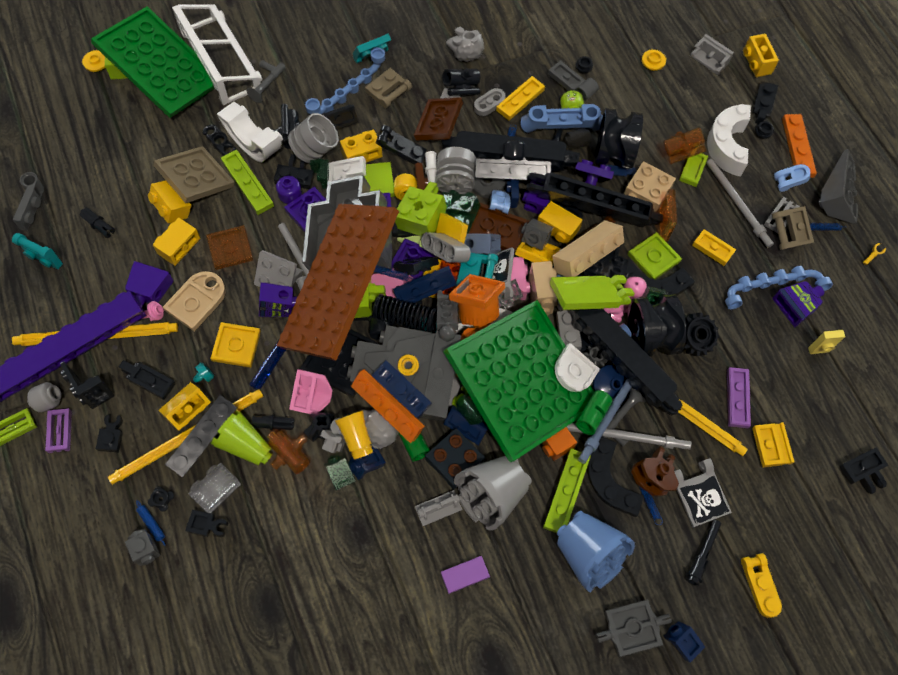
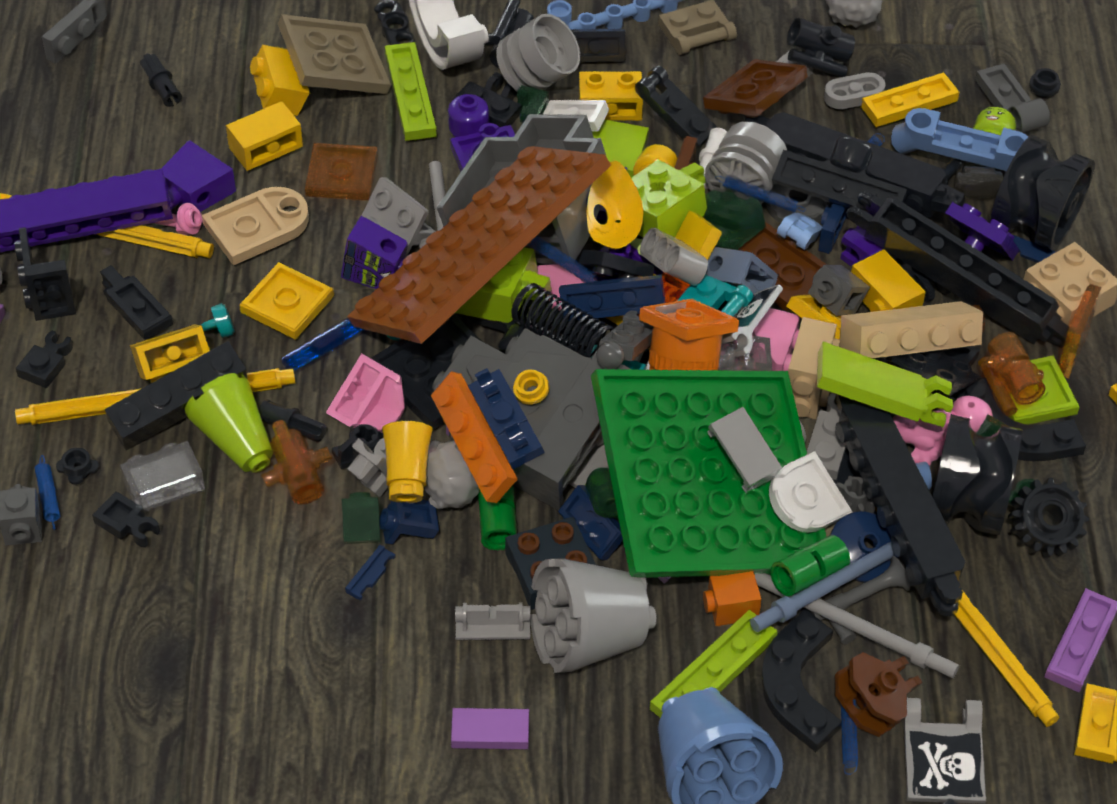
camera: 25 degrees right, 15 degrees down
teal plate [12,233,63,269] -> none
none -> dark blue piece [345,544,396,601]
none -> yellow piece [586,160,643,249]
none -> light grey hinge [707,407,782,493]
none -> blue piece [715,175,806,213]
none -> clear orange pin [978,332,1046,416]

